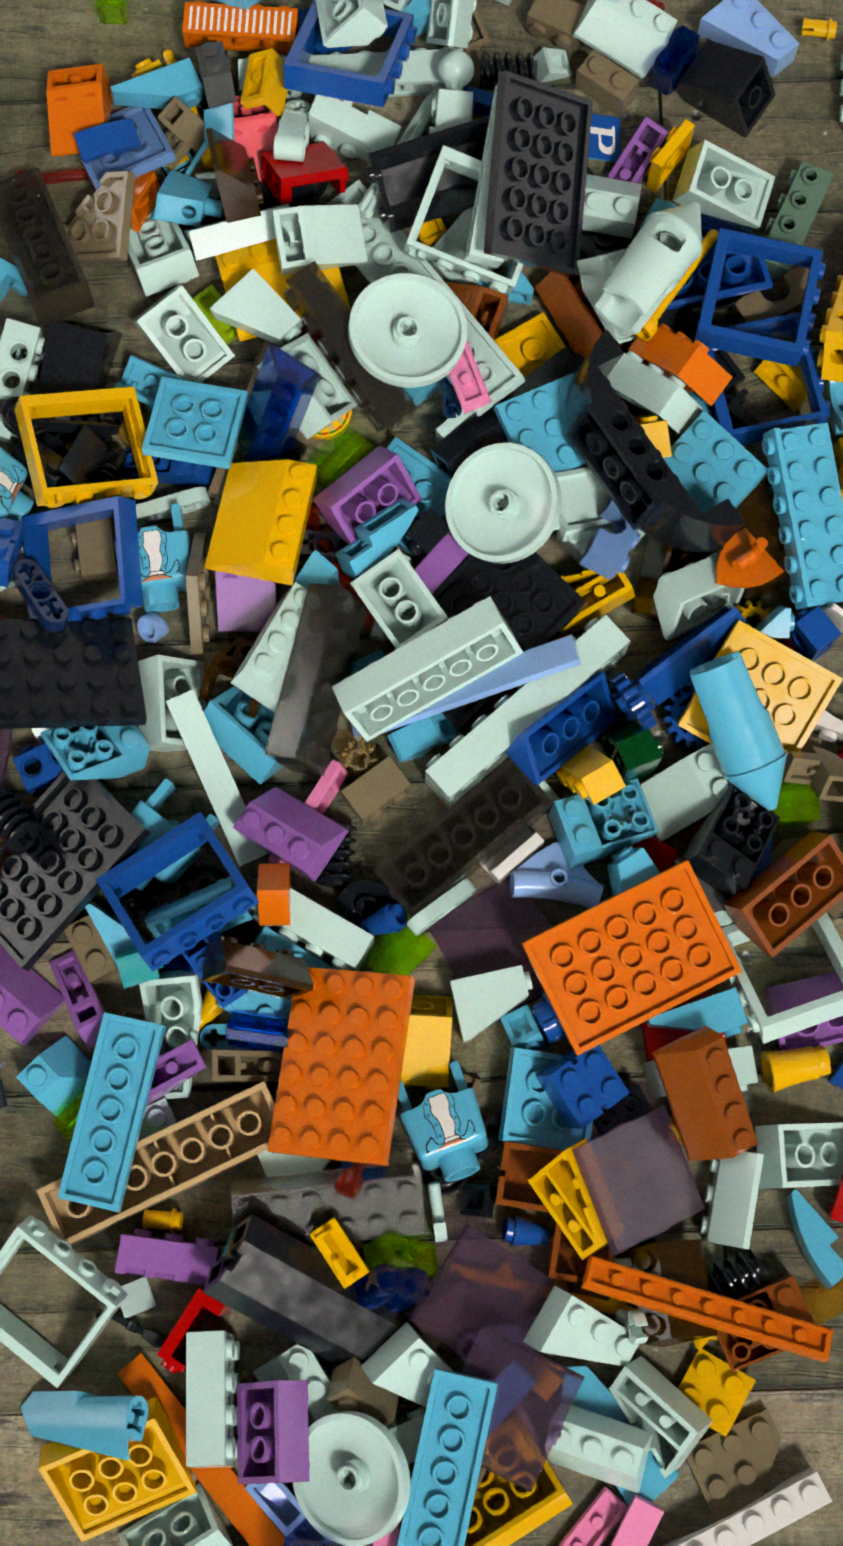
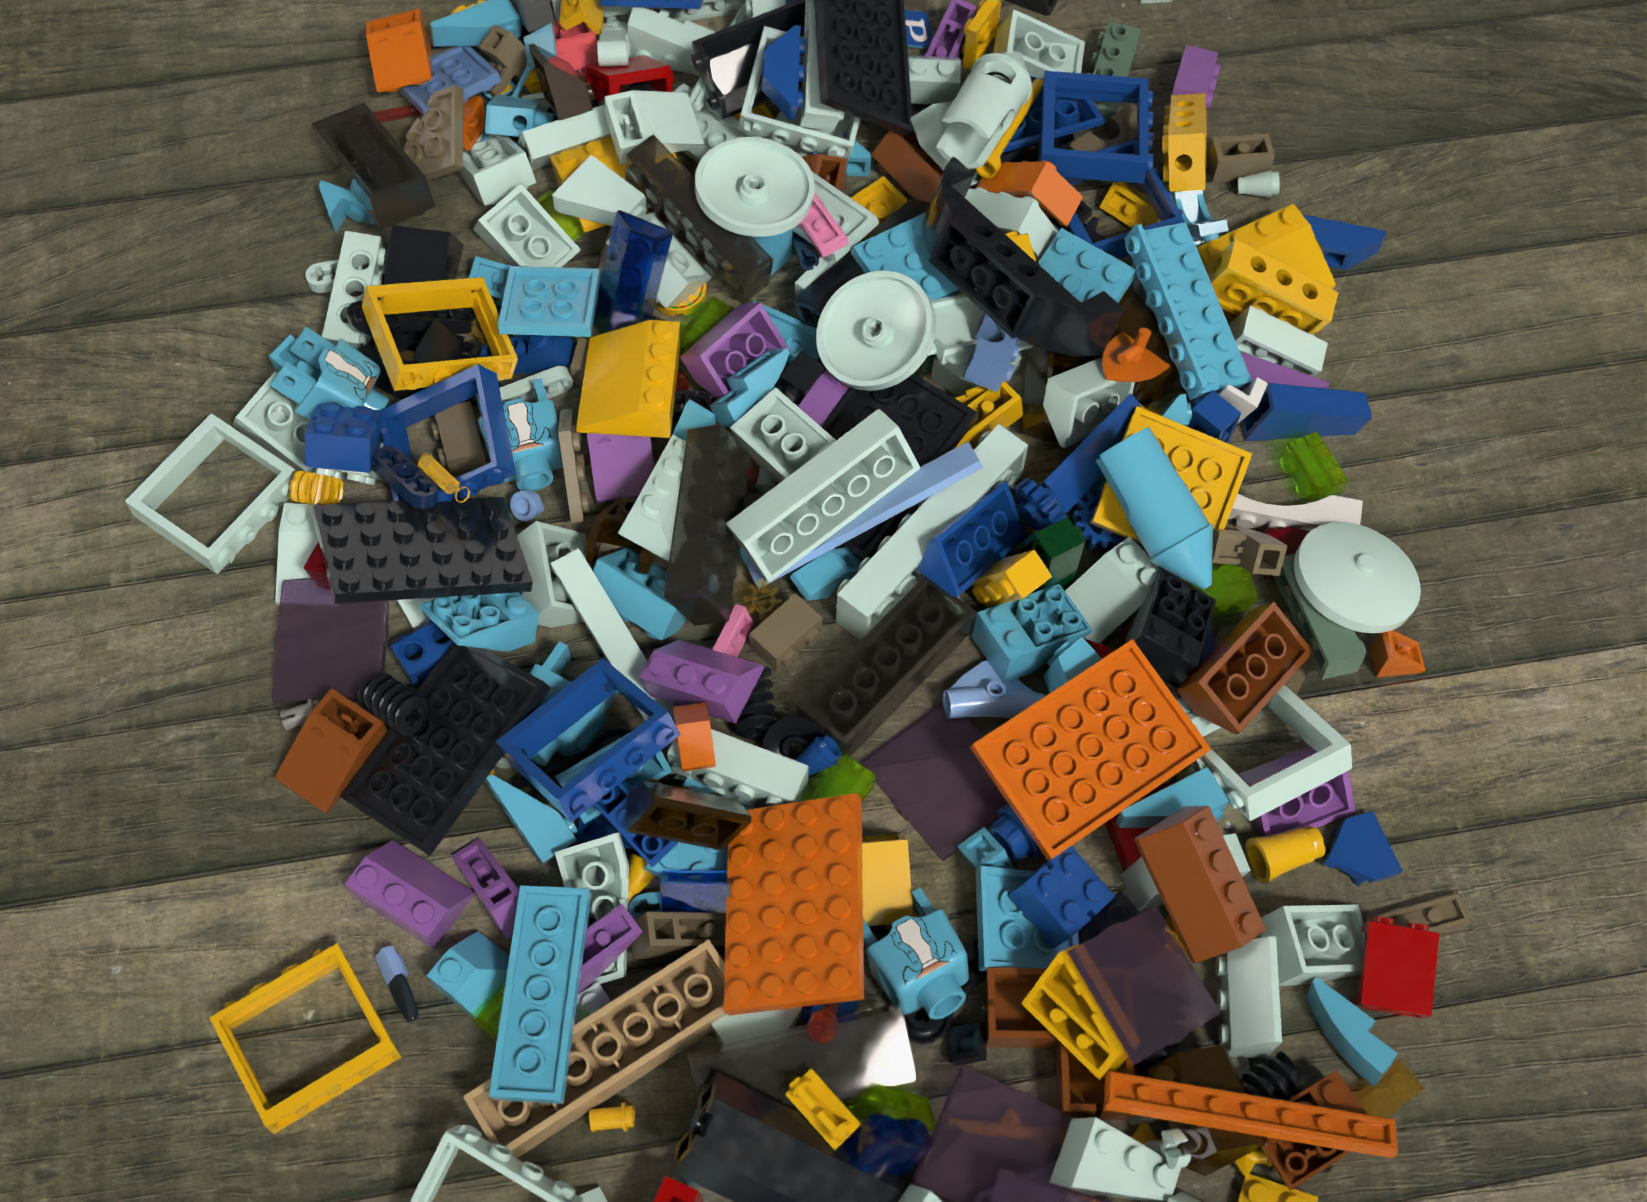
camera: 10 degrees left, 15 degrees down
dark tan brick [64,915,119,986] -> none
blue slope [74,119,142,164] -> none
teal brick [115,948,164,989] -> none
medium lavender wedge [115,1228,221,1285] -> none
light aqua beam [406,877,477,936] -> none
light aqua bar [428,1181,448,1243] -> none
light aqua slope [450,965,533,1043] -> none
white panel [476,819,544,884] -> none
blue cone [502,1215,549,1246] -> none
none -> yellow piece [418,453,470,503]
none -> blue slope [761,25,805,120]

